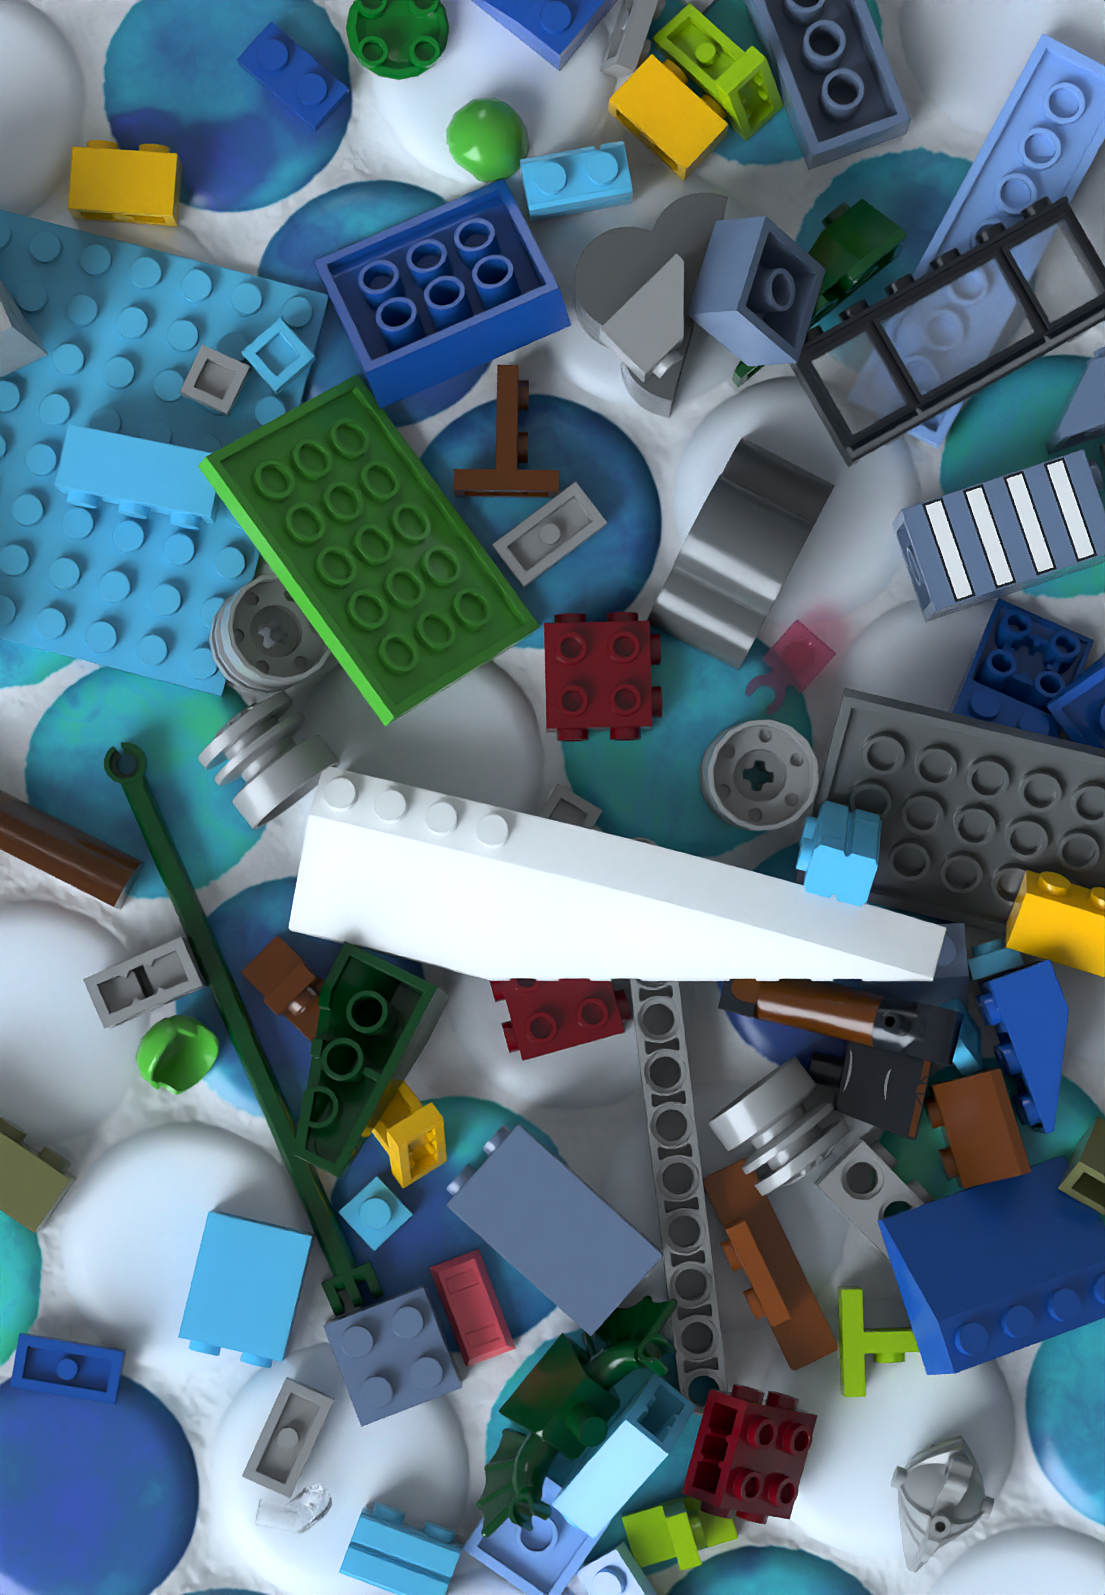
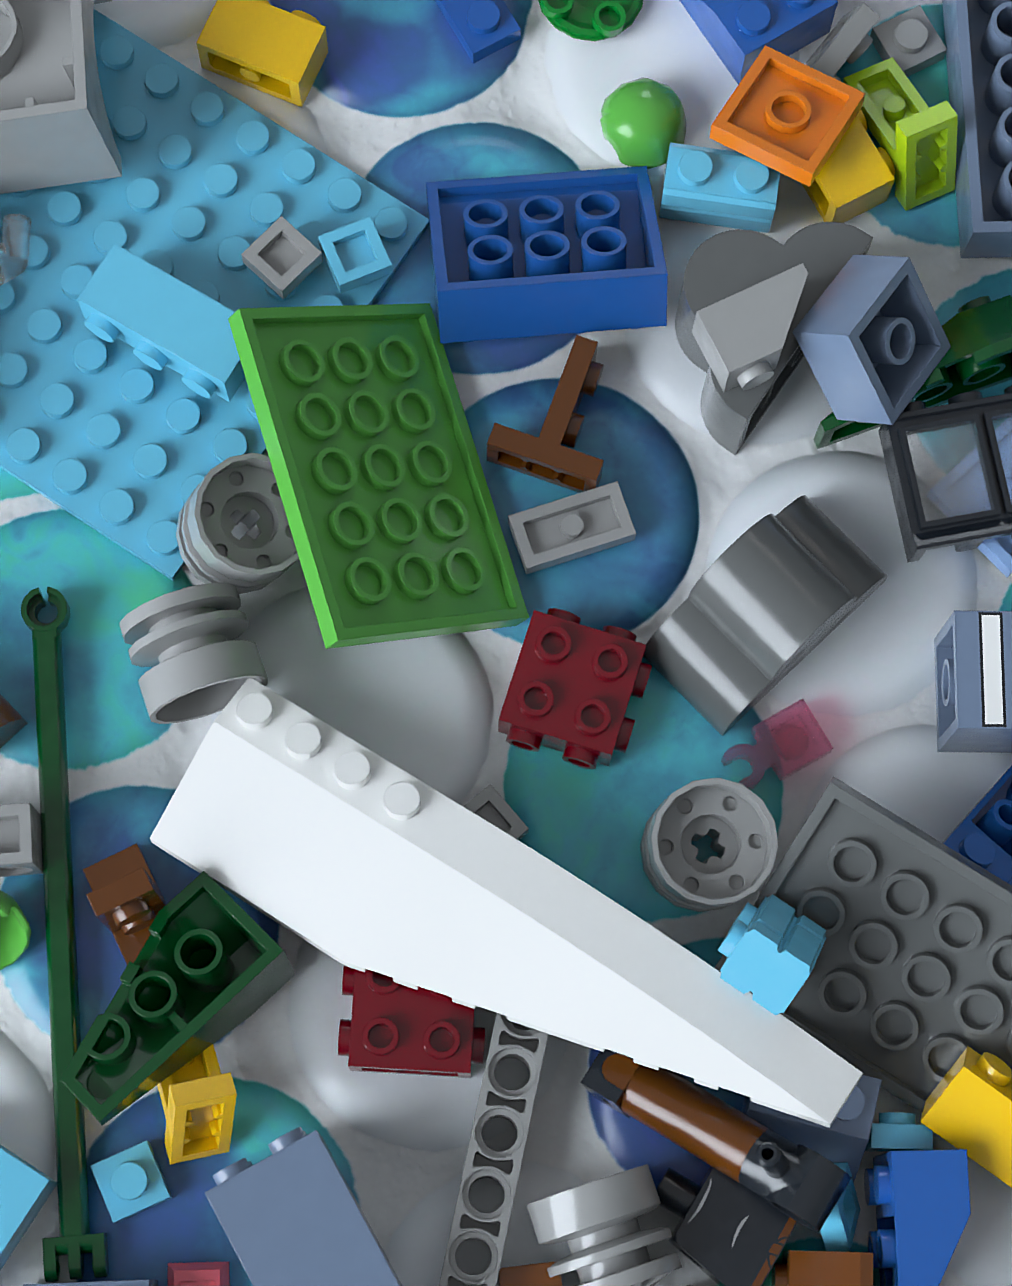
camera: 15 degrees right, 10 degrees down
none -> orange plate [710,45,865,187]

